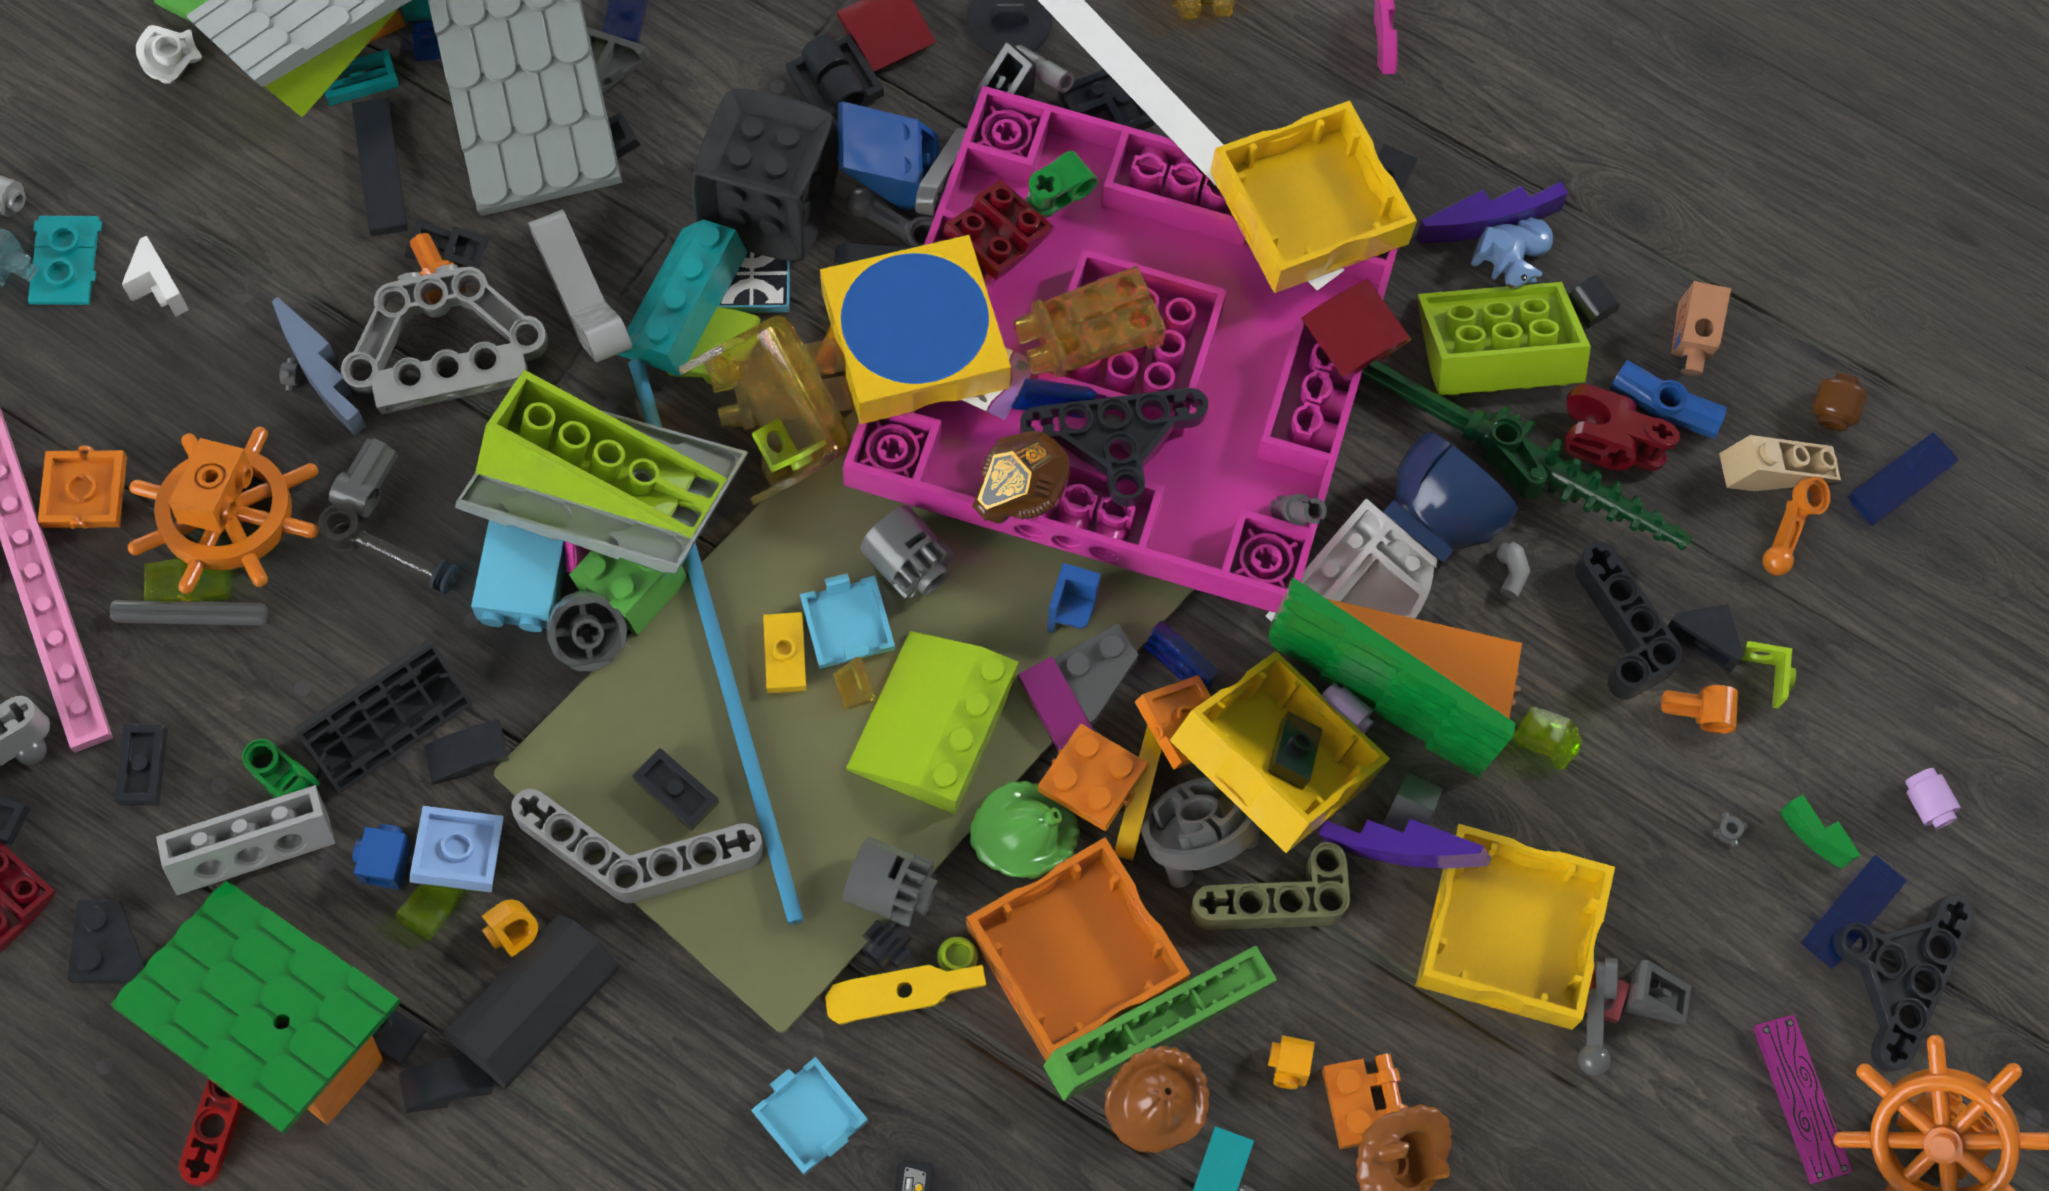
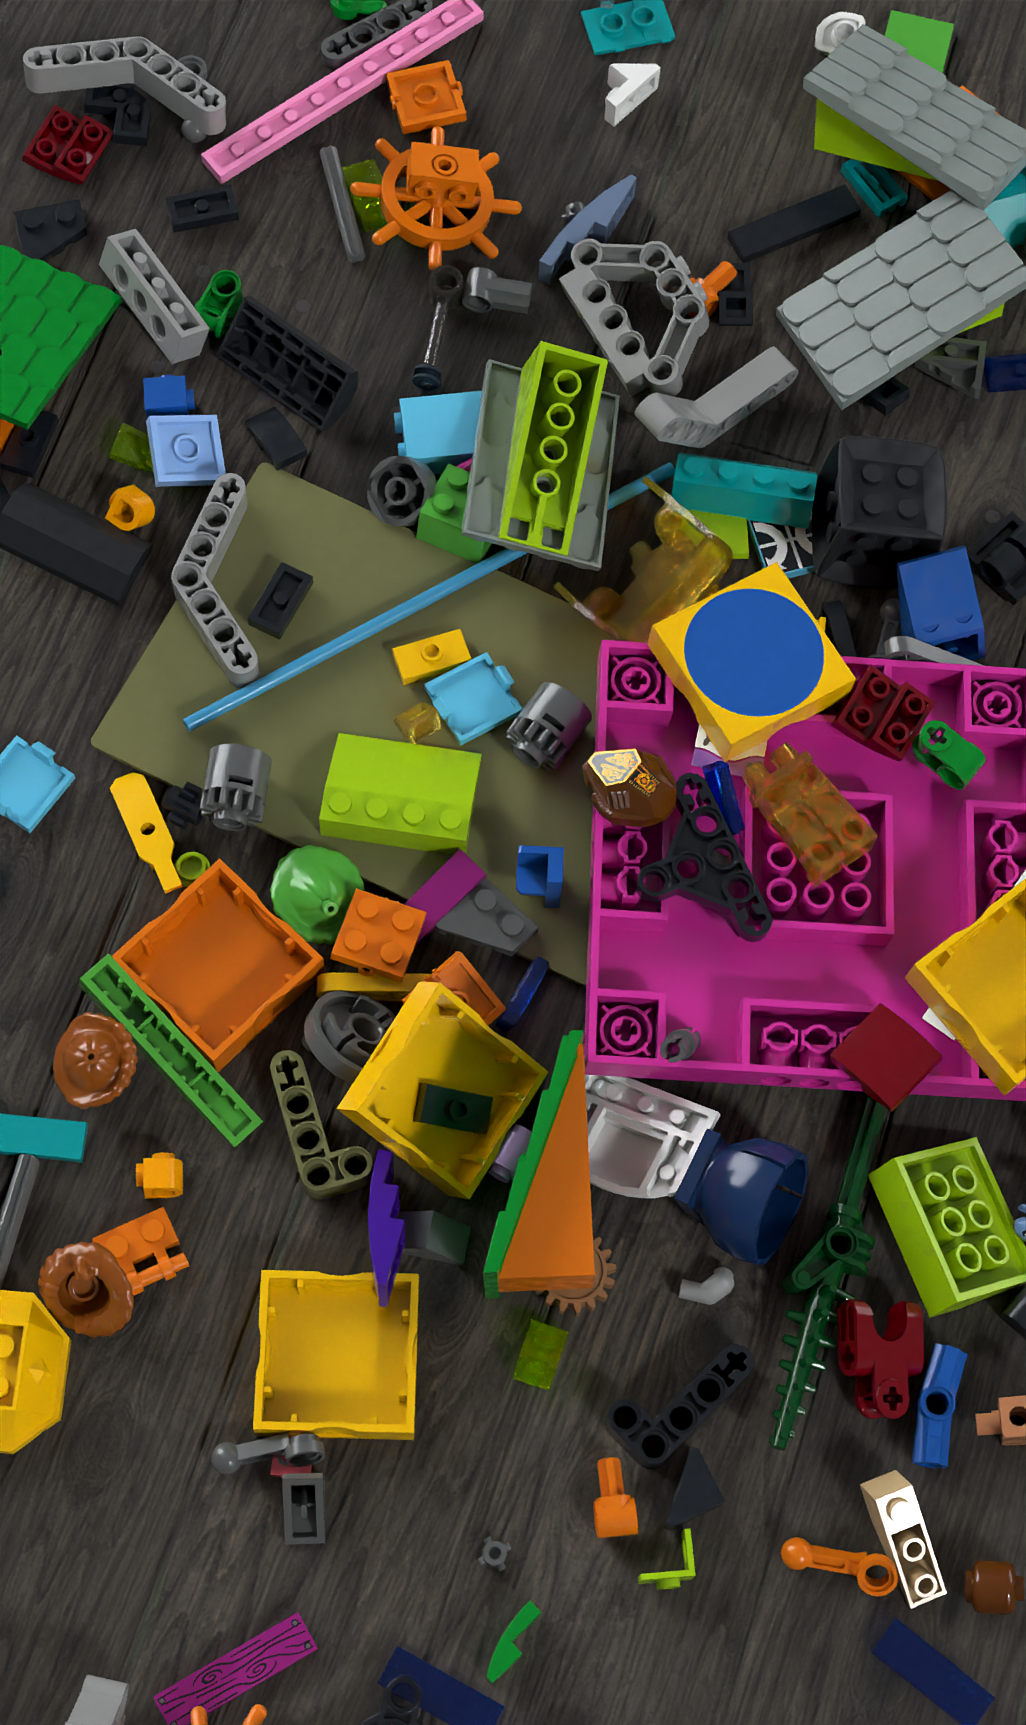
camera: 75 degrees right, 0 degrees up
lime bracket [752,419,827,473] -> none

